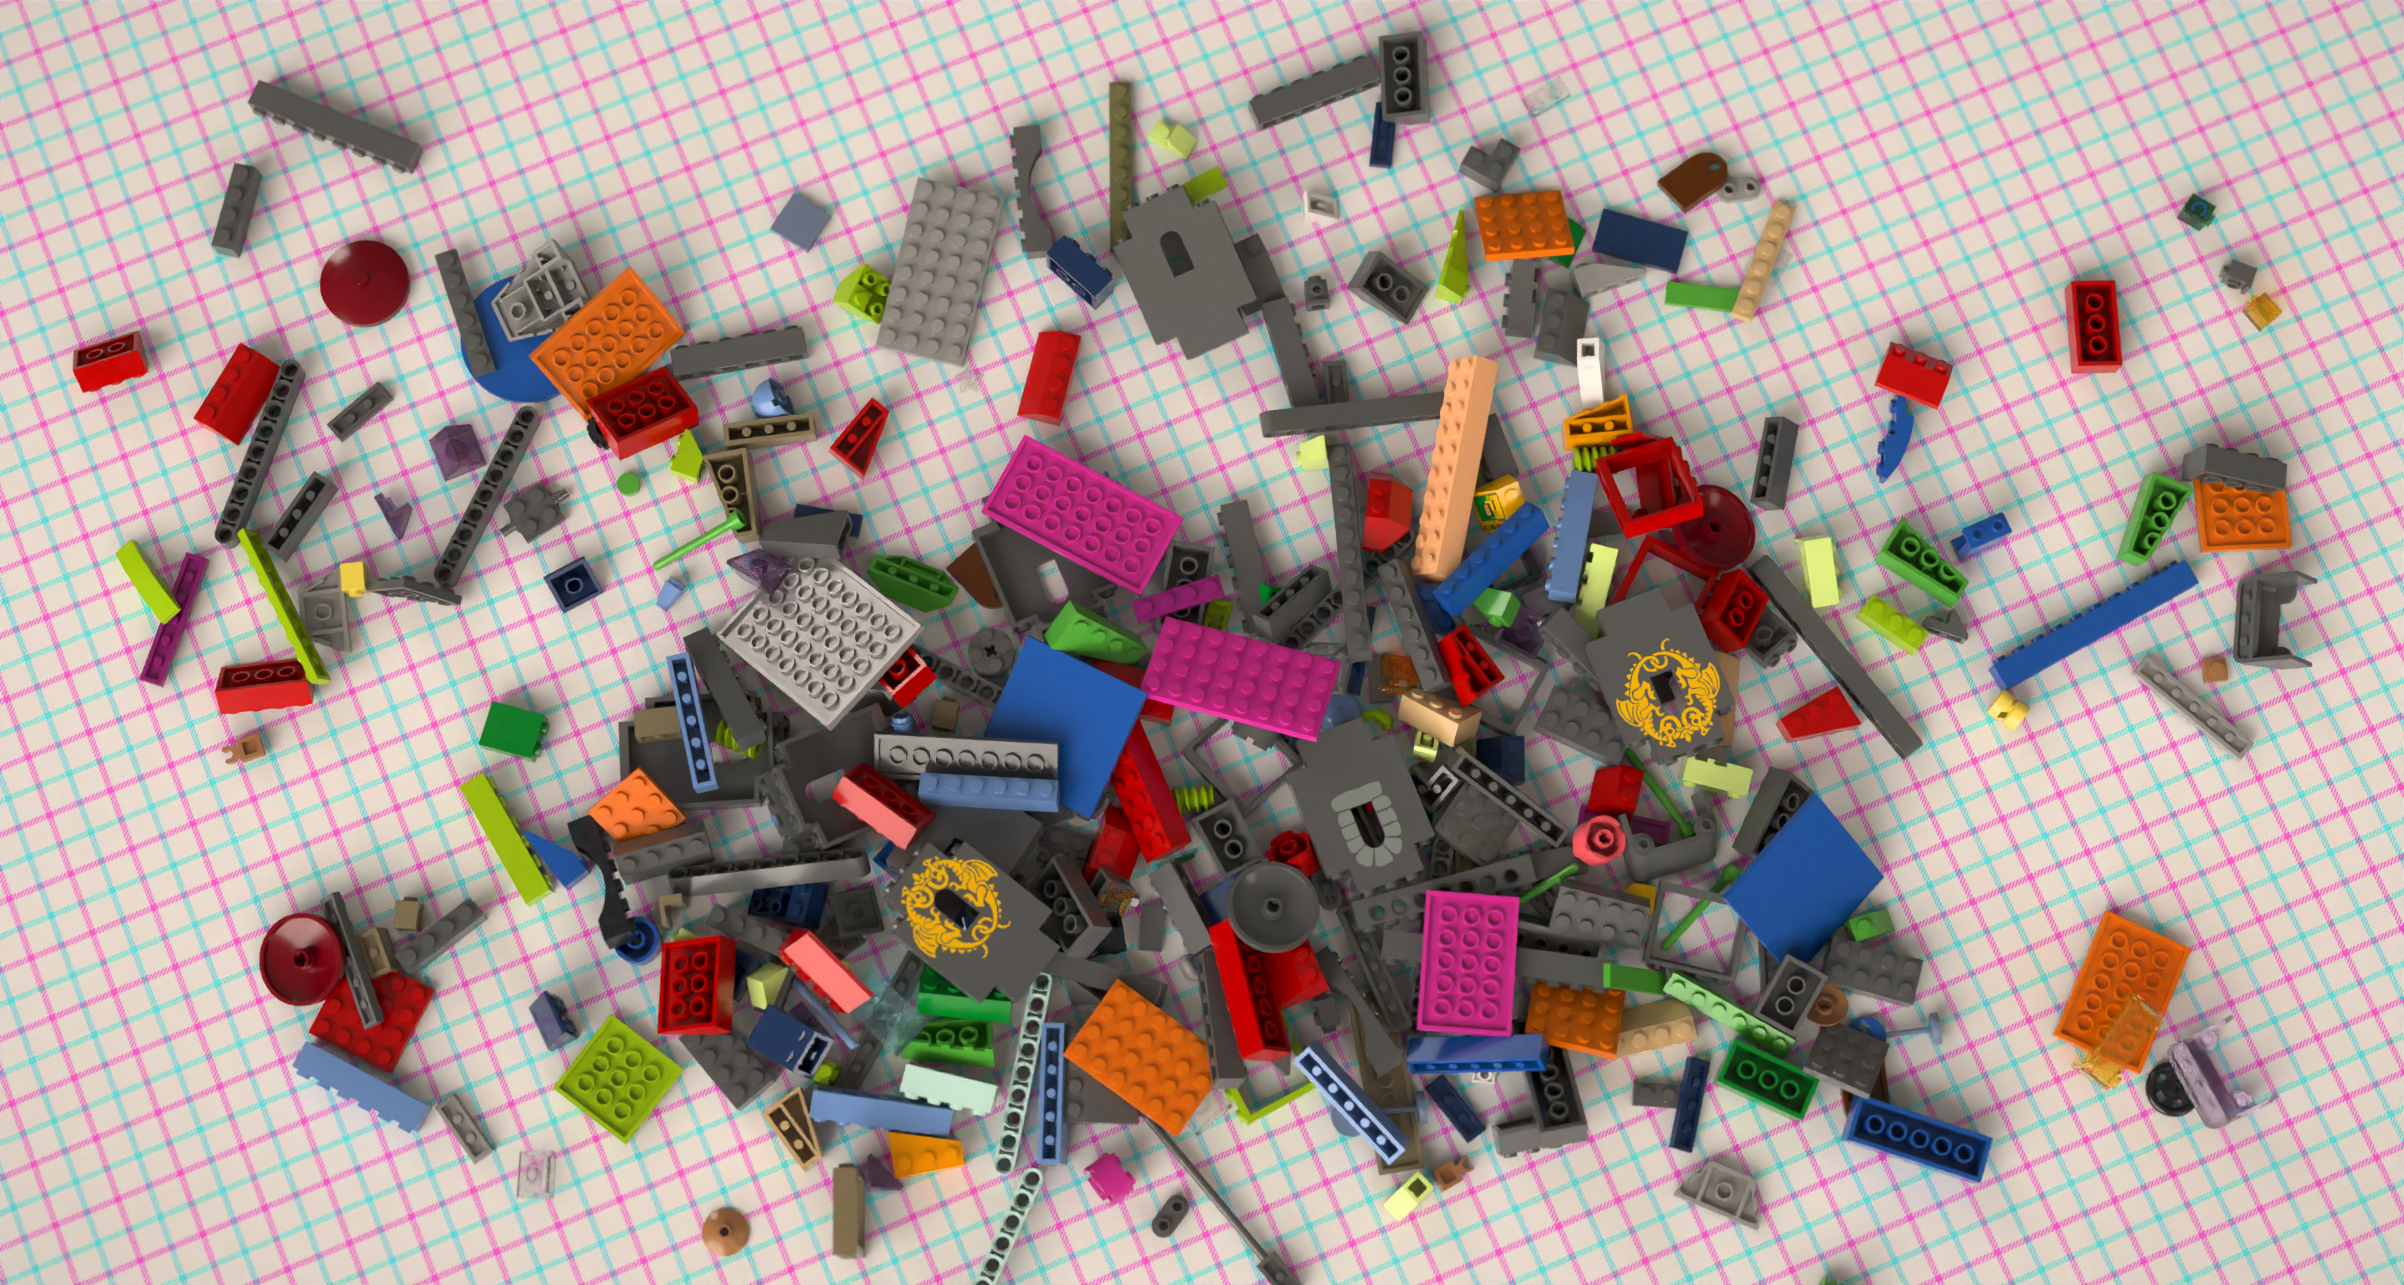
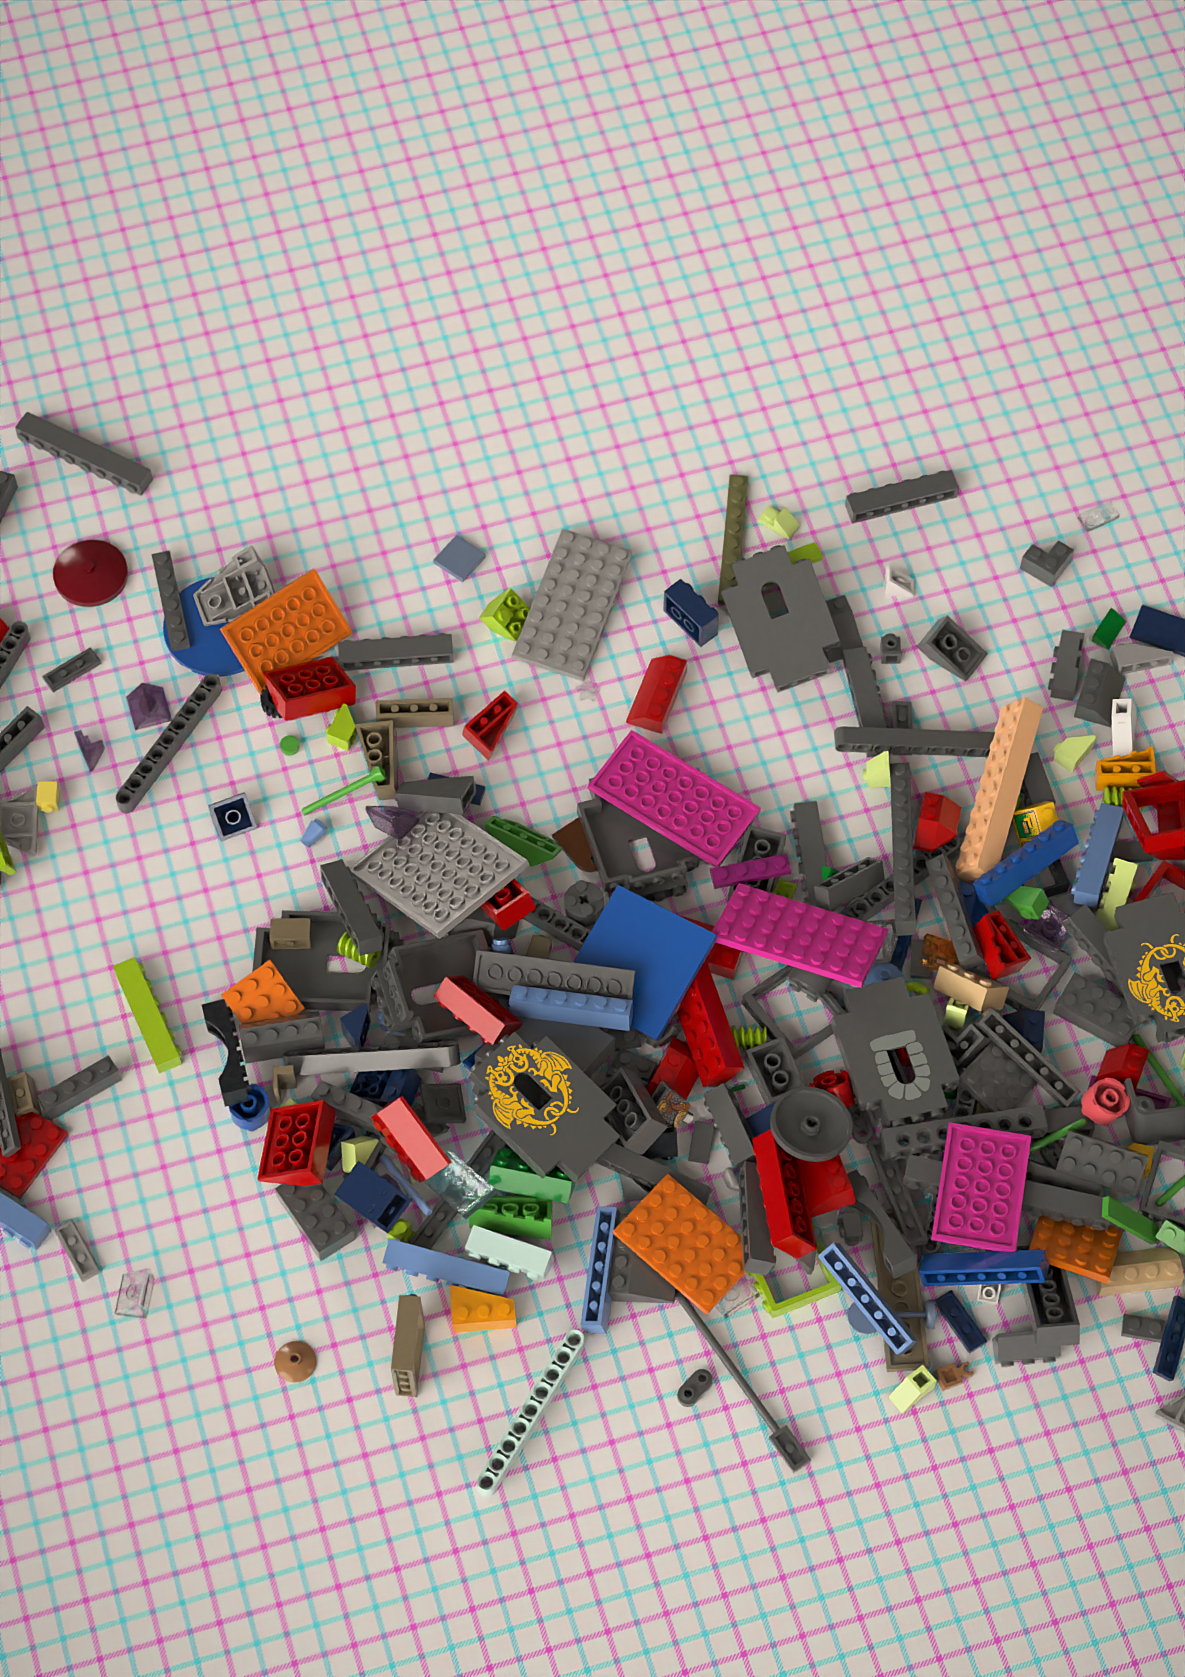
camera: 10 degrees right, 15 degrees down
dark grey plate [366,576,462,606] -> none
dark tan brick [393,897,424,932] -> none
green brick [478,701,550,763] -> none
dark grey plate [500,482,570,544] -> none
blue slope [524,831,590,890] -> none
dark blue slope [529,990,578,1052] -> none
lime plate [553,1014,685,1145] -> none
medium blue brick [666,652,720,794] -> none
medium blue cylinder [752,377,795,419] -> none
tan wedge [762,1085,824,1172] -> none
clear purple slope [867,1154,907,1193] -> none
light aqua beam [994,972,1053,1176] -> none
dark grey arch [1010,125,1053,259] -> none
bright green wedge [1044,600,1148,666] -> none
dark pink brick [1083,1152,1136,1207] -> none
dark blue tile [1369,102,1396,169] -> none
dark grey slope [1379,31,1430,125] -> none
lime wedge [1435,210,1470,304] -> none
orange plate [1473,190,1574,262] -> none
none -> dark blue slope [340,1004,371,1047]
none -> yellowish green slope [1053,735,1097,773]

